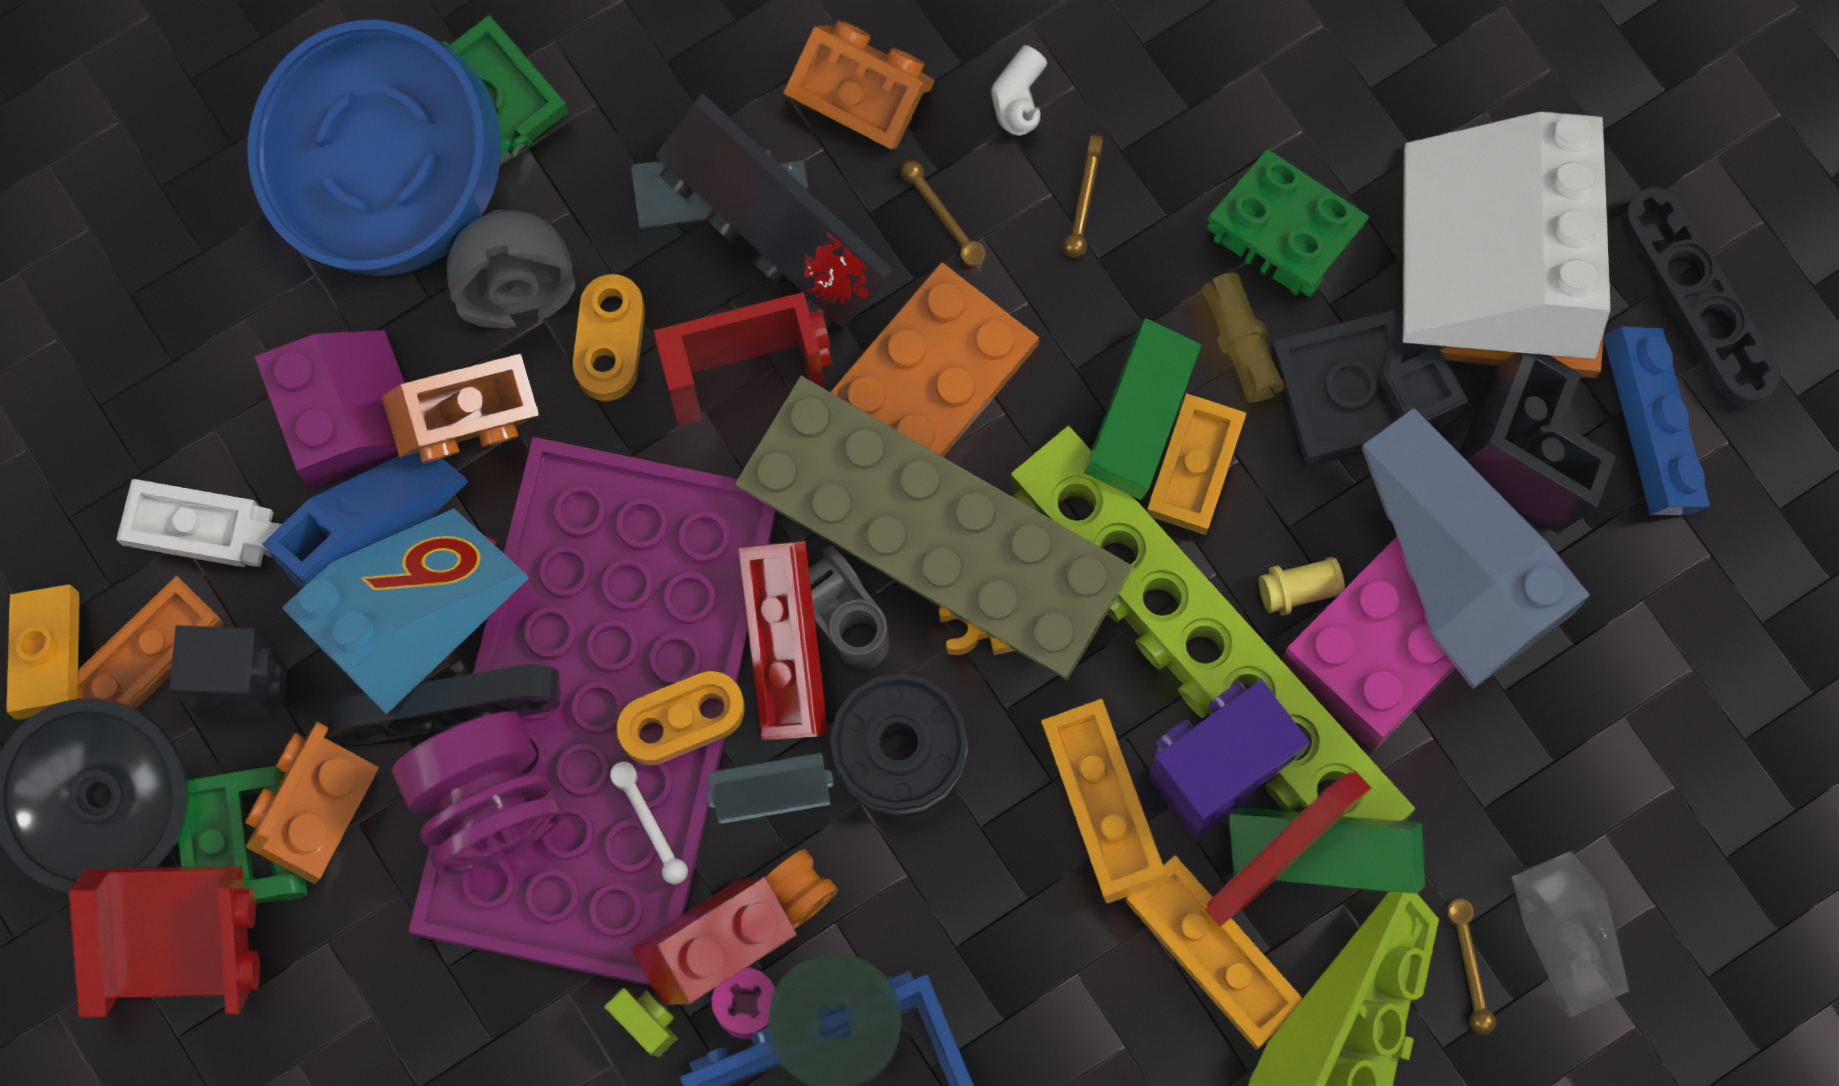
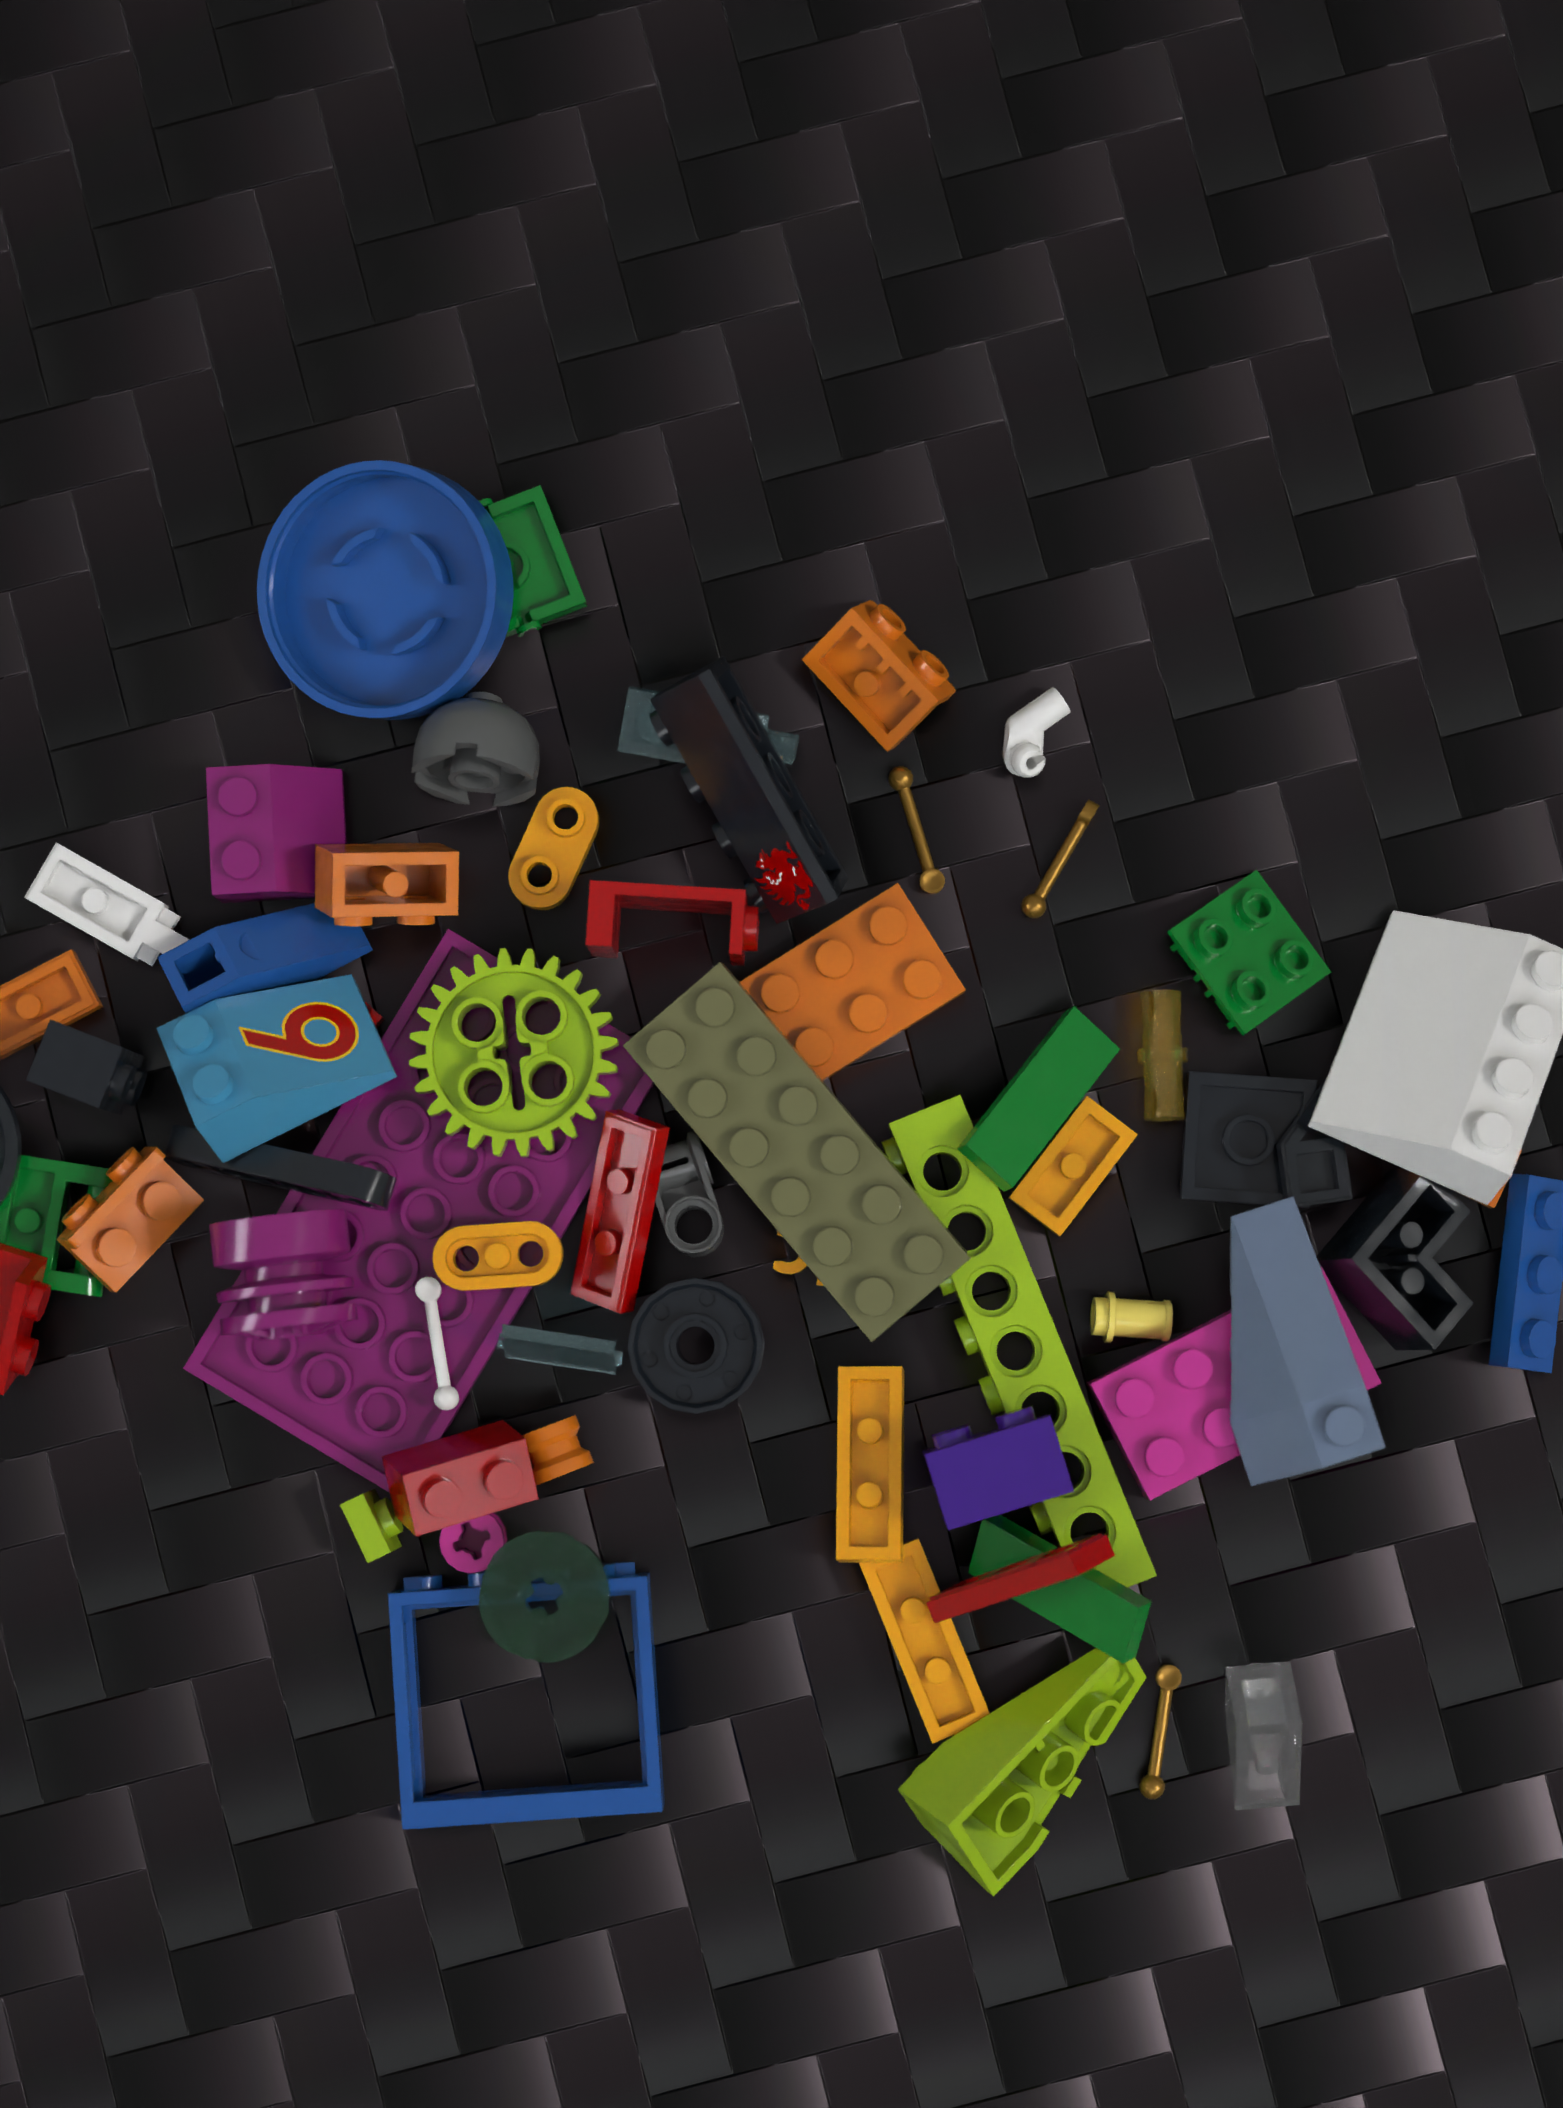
camera: 25 degrees right, 10 degrees up
none -> lime gear [409,948,619,1158]

